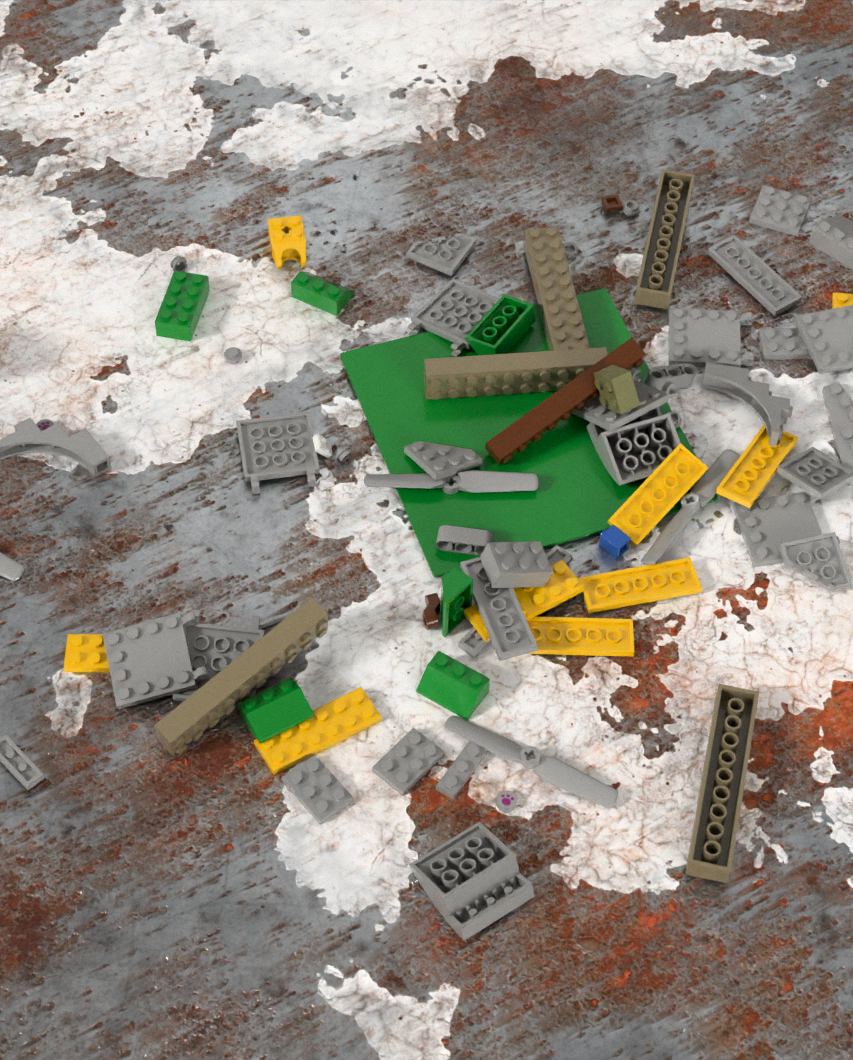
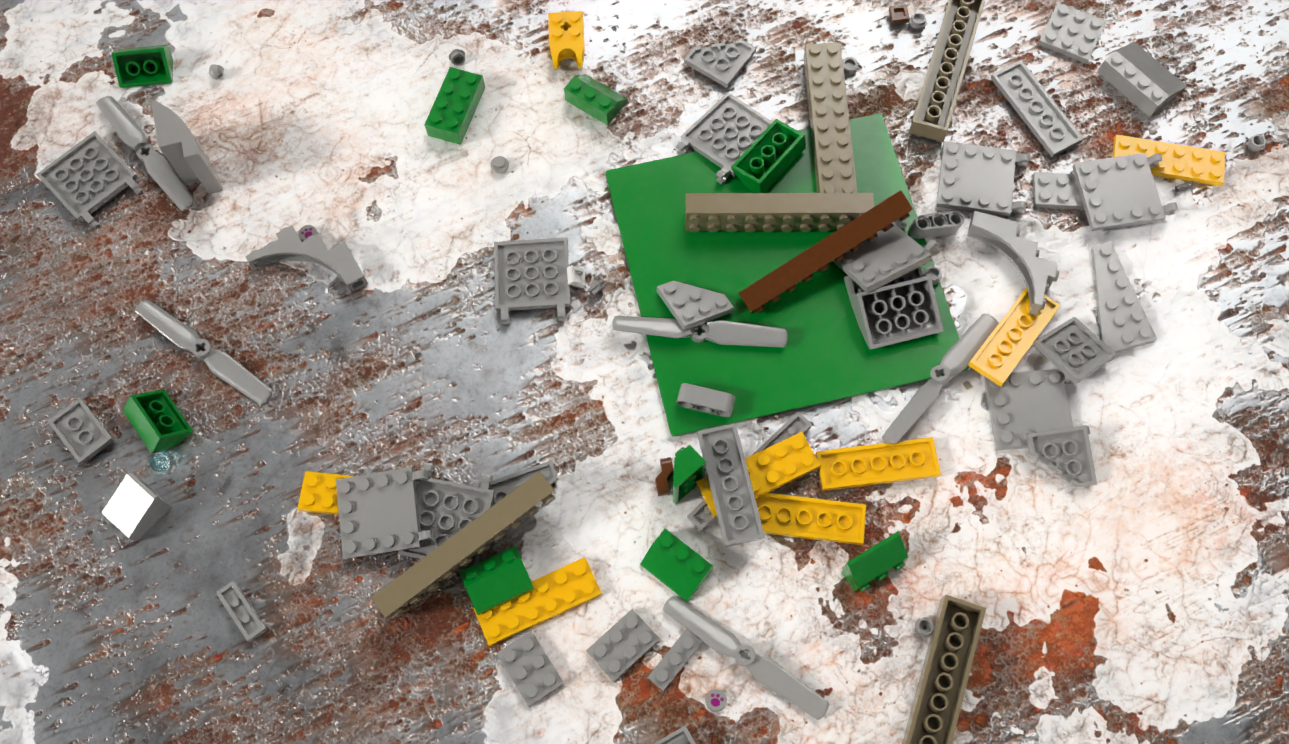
camera: 10 degrees right, 15 degrees up
light grey brick [480,541,553,588] -> none
olive brick [594,365,640,414] -> none
blue brick [599,525,630,560] -> none
yellow plate [607,443,708,548] -> none
none -> green slope [841,532,908,592]
none -> light grey plate [915,617,934,638]

